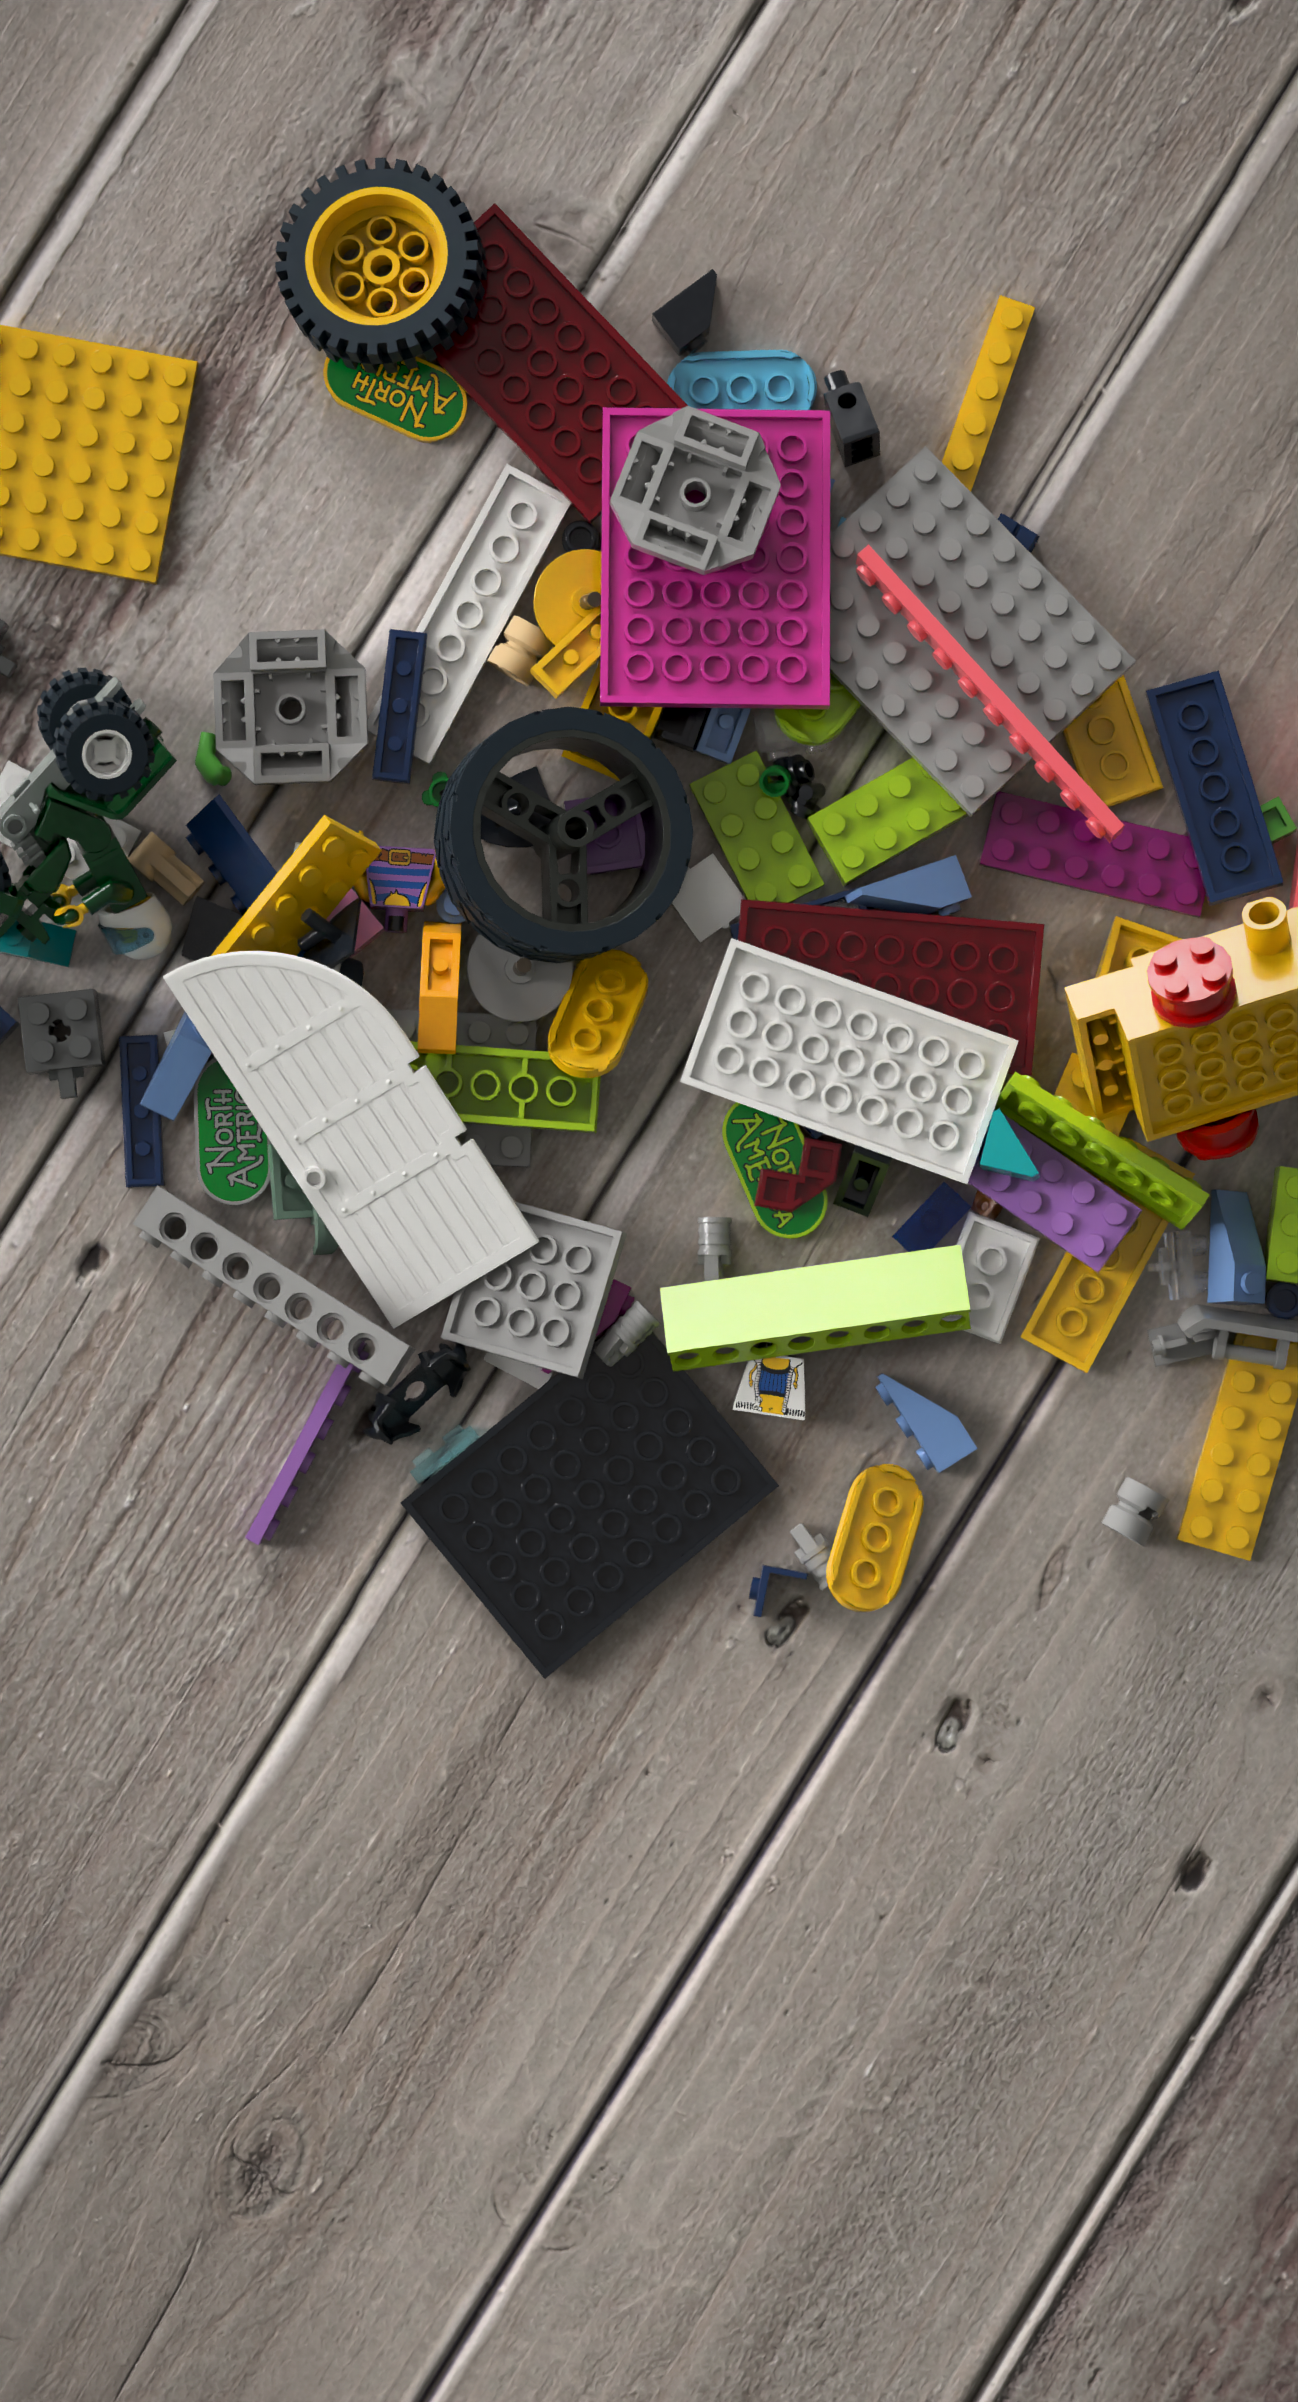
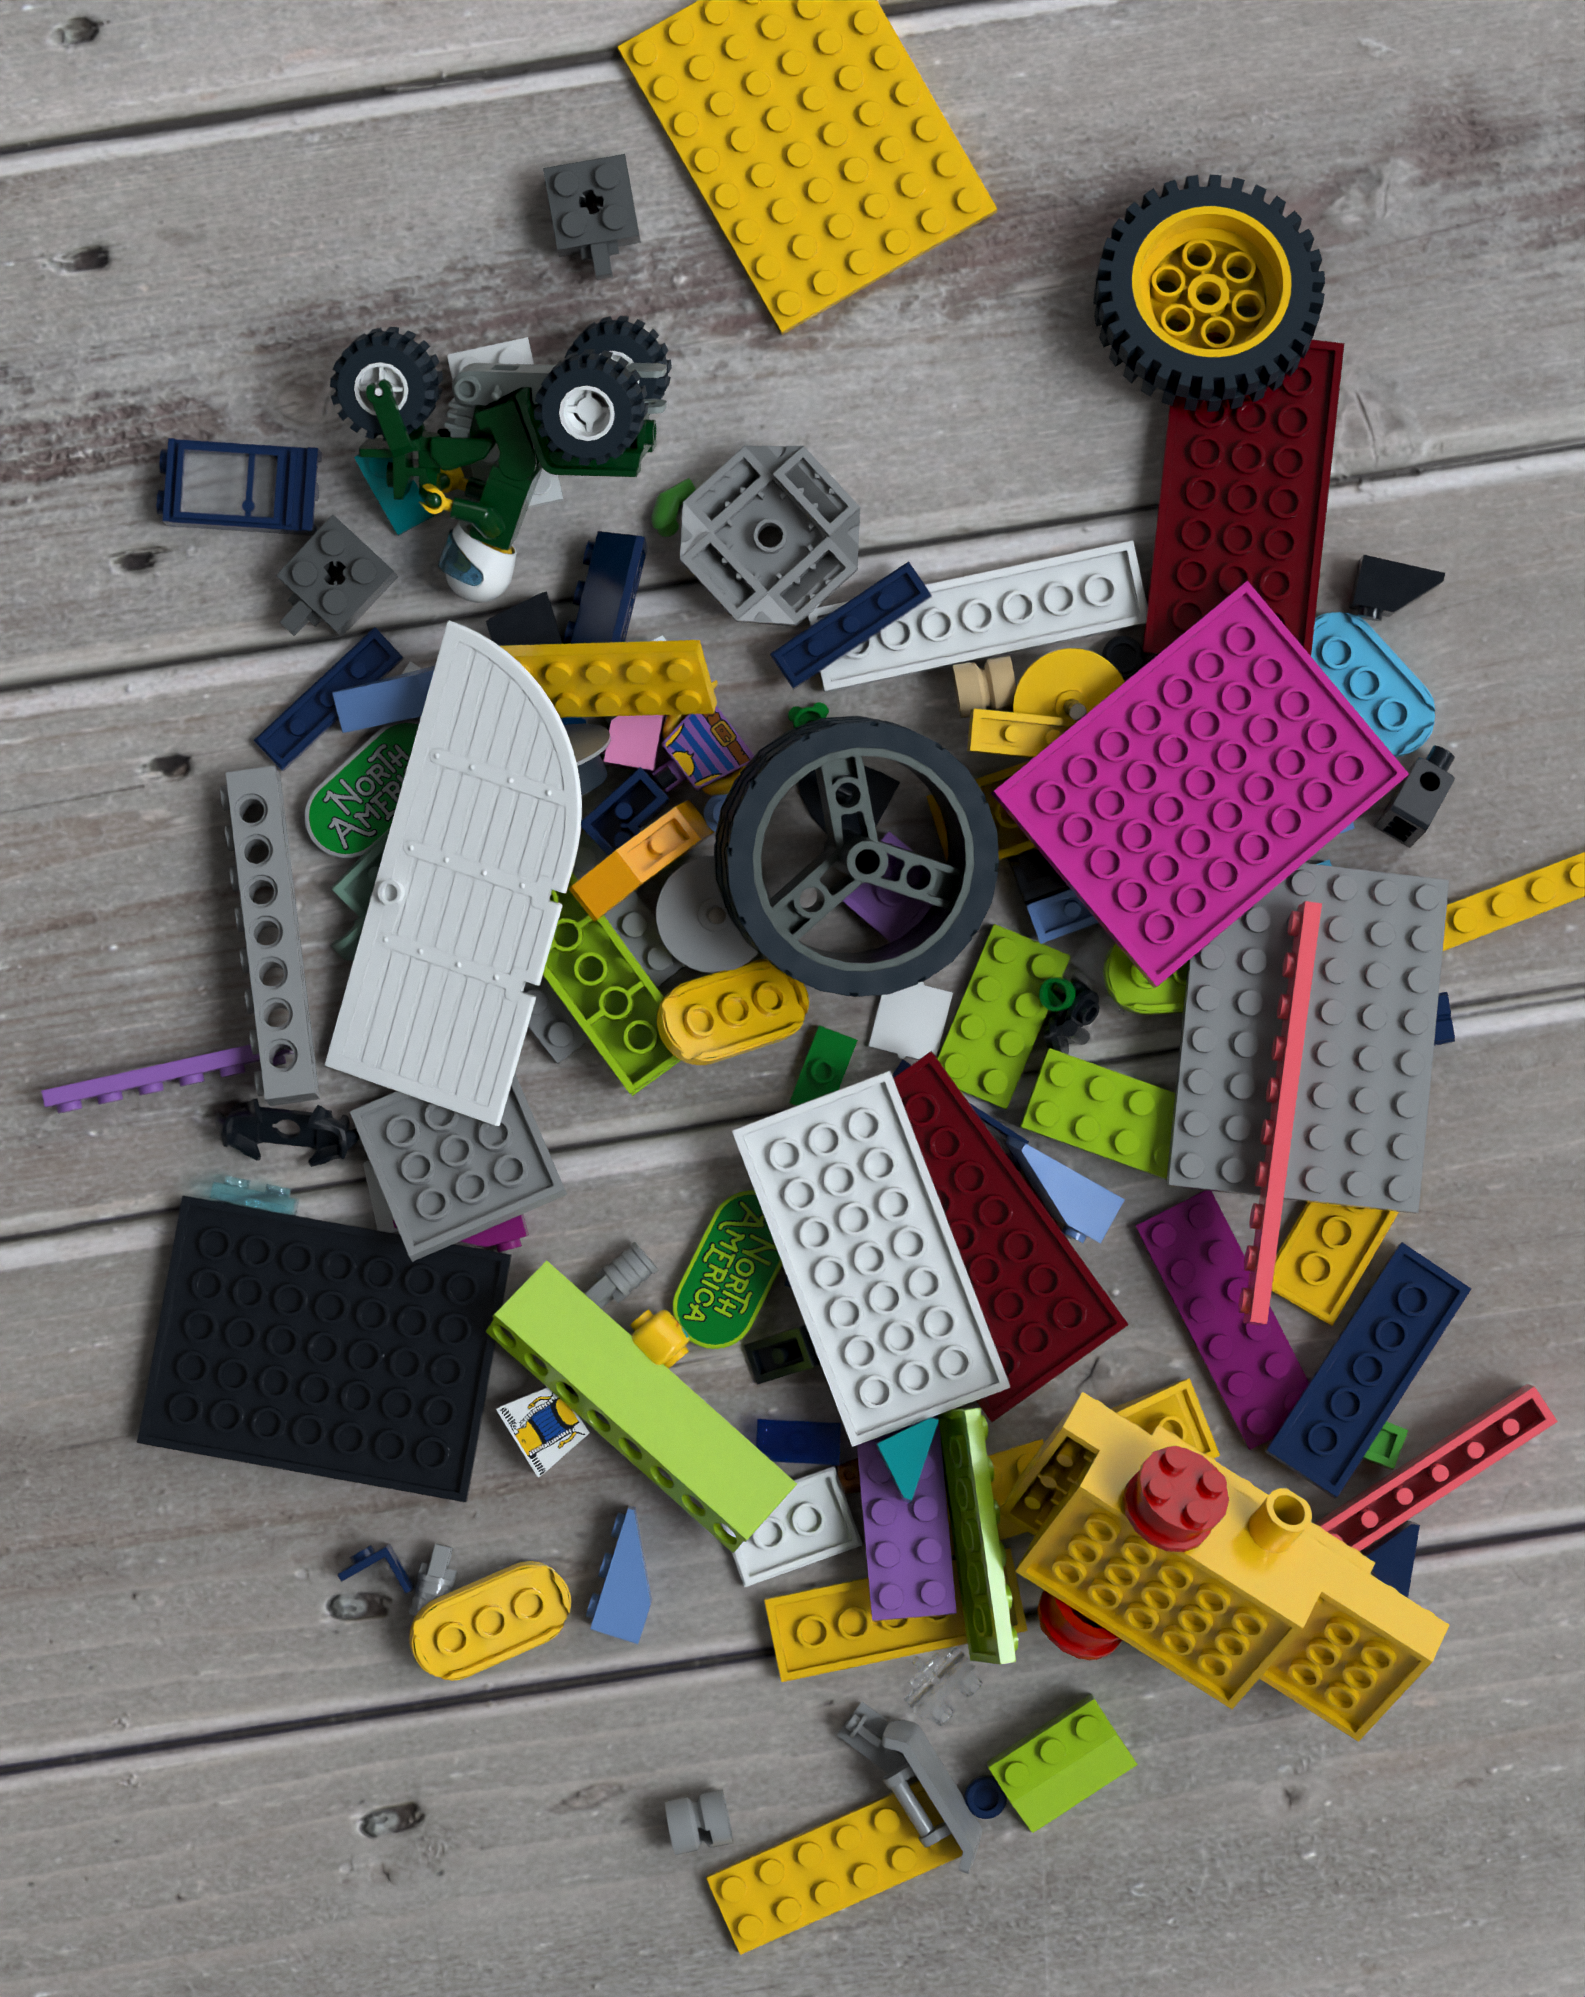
camera: 65 degrees right, 0 degrees up
tan piece [128,831,205,906] -> none
black shield [298,898,362,968] -> none
tile [323,356,467,443] -> none
light grey hinge [594,1300,661,1367] -> none
light grey piece [610,406,781,575] -> none
dark red tile [754,1138,842,1213] -> none
medium blue slope [1207,1189,1266,1306] -> none
none -> dark blue brick [581,767,670,856]
none -> yellow head [630,1309,690,1369]
none -> green plate [789,1025,858,1106]

